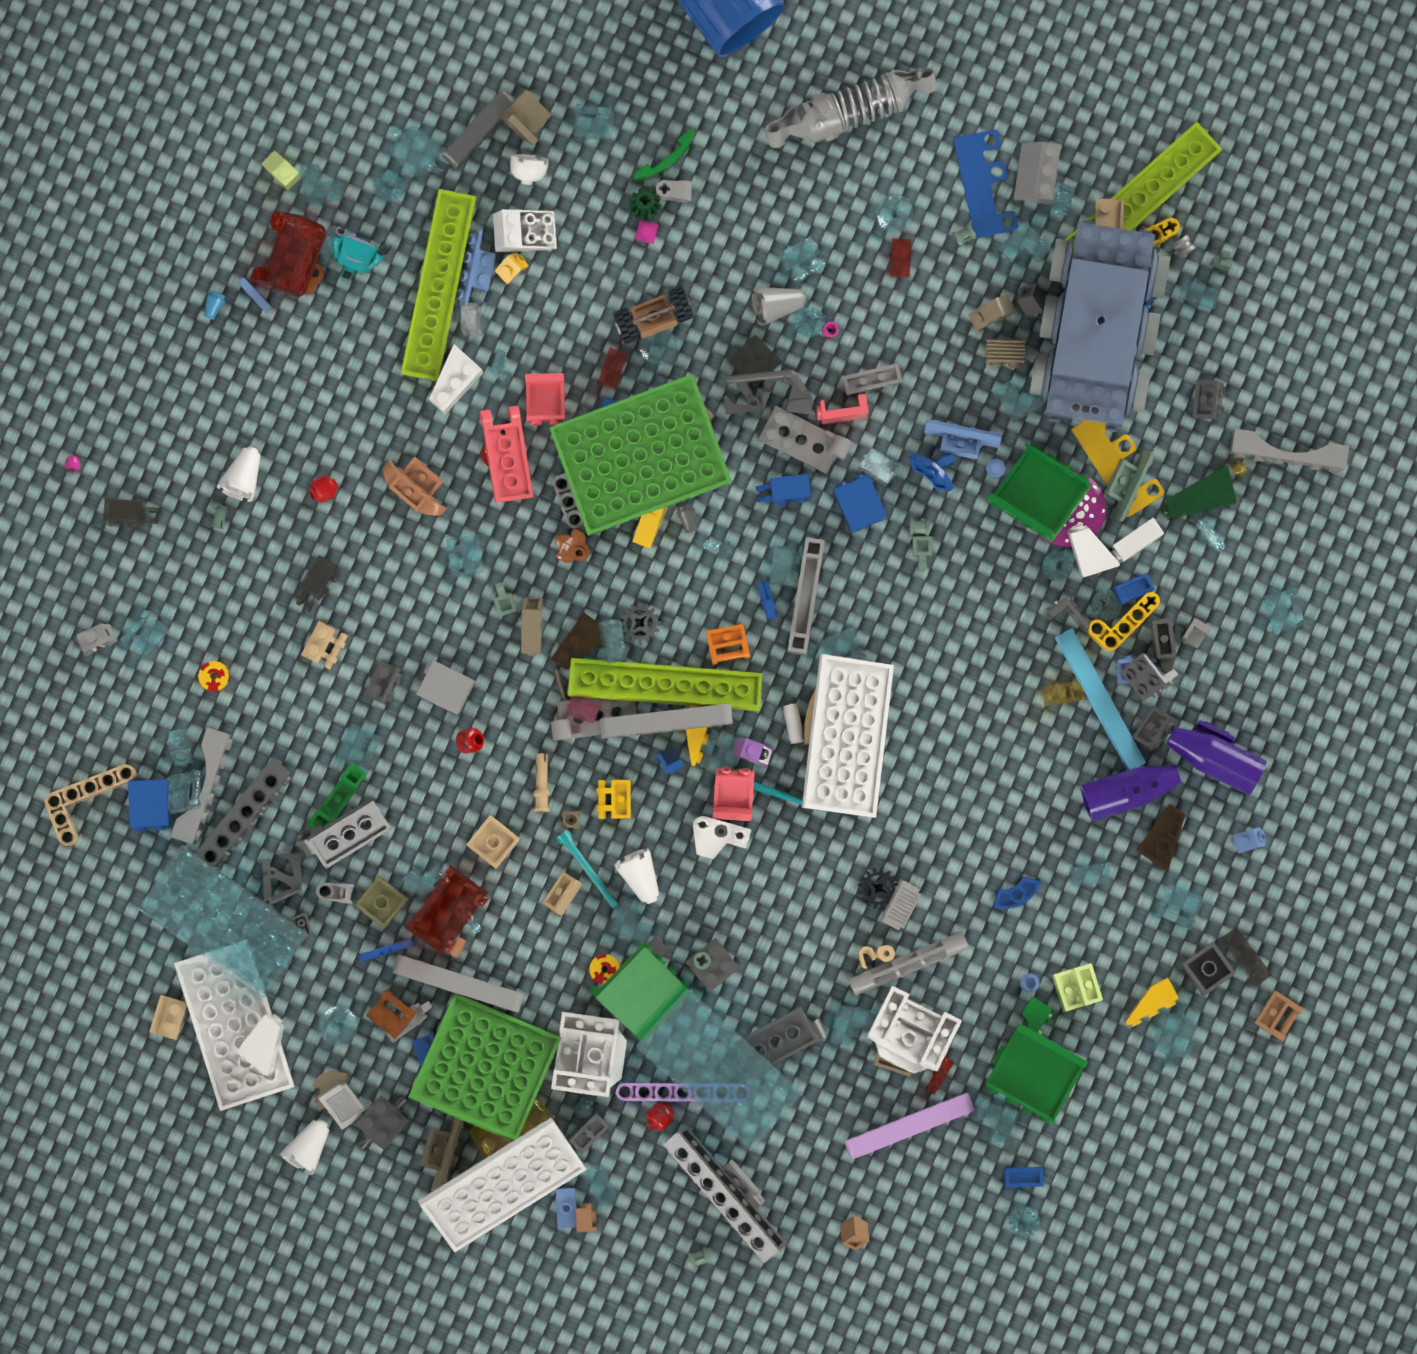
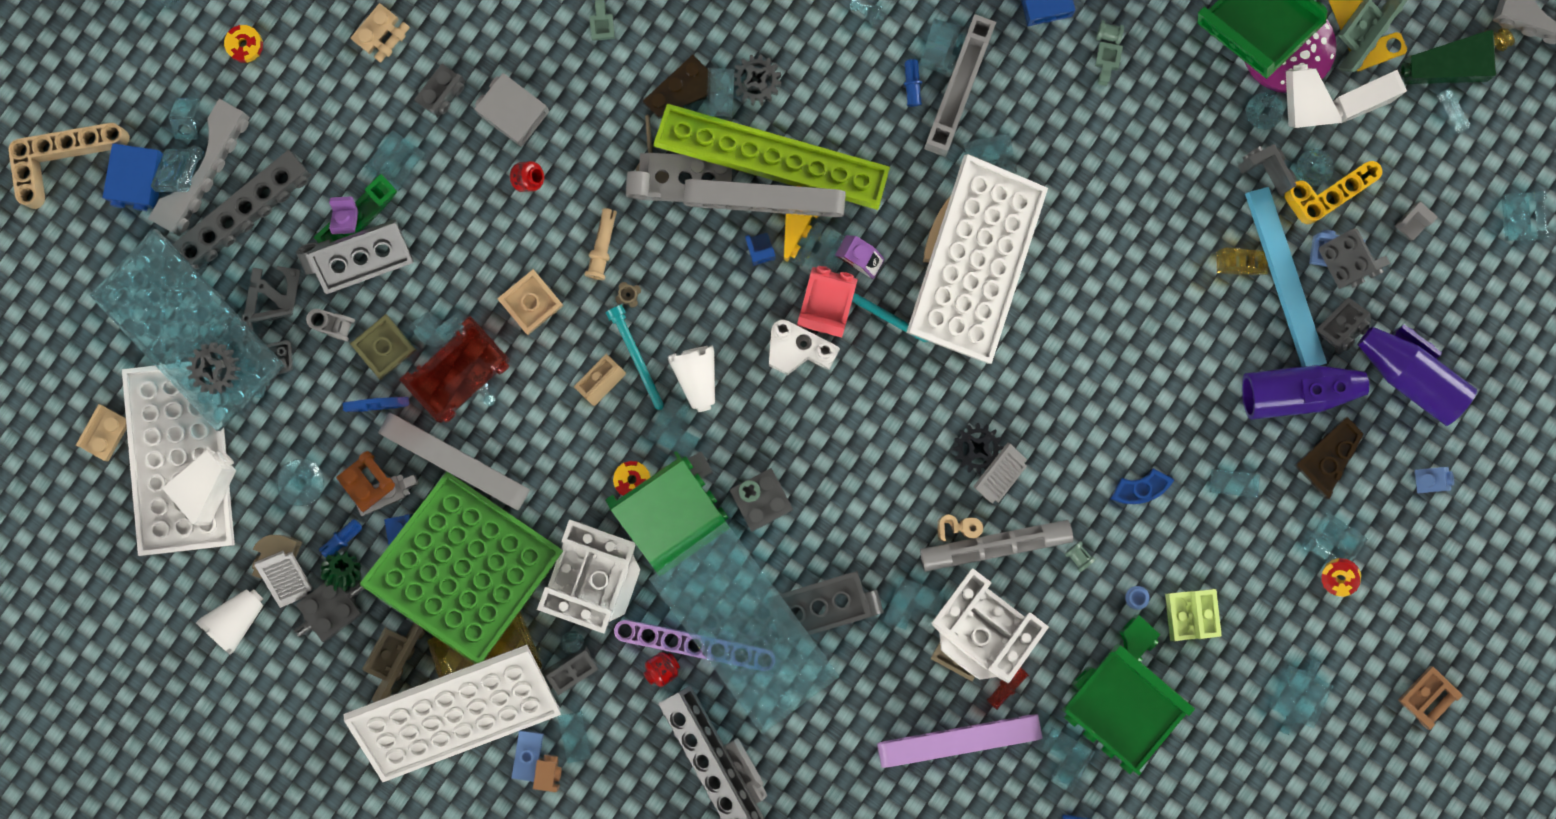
camera: 10 degrees right, 0 degrees up
nougat plate [449,937,467,958] -> none
dark tan slope [521,597,543,656] -> none
clear pink bracket [567,696,600,724] -> none
yellow plate [596,780,631,819] -> none
orange plate [706,624,750,665] -> none
white piece [783,704,804,744] -> none
blue tile [1112,573,1155,606] -> none
yellow slope [1124,978,1179,1027] -> none
dark grey hinge [1150,619,1177,675] -> none
dark grey brick [1180,941,1236,996] -> none
clear smoke slope [1221,927,1272,986] -> none
none -> dark grey gear [186,343,241,394]
none -> blue axle [319,519,362,558]
none -> dark green gear [320,551,361,592]
none -> medium lavender bracket [329,196,359,234]
none -> sand green bush [1064,541,1096,572]
none -> piece [1321,558,1361,597]

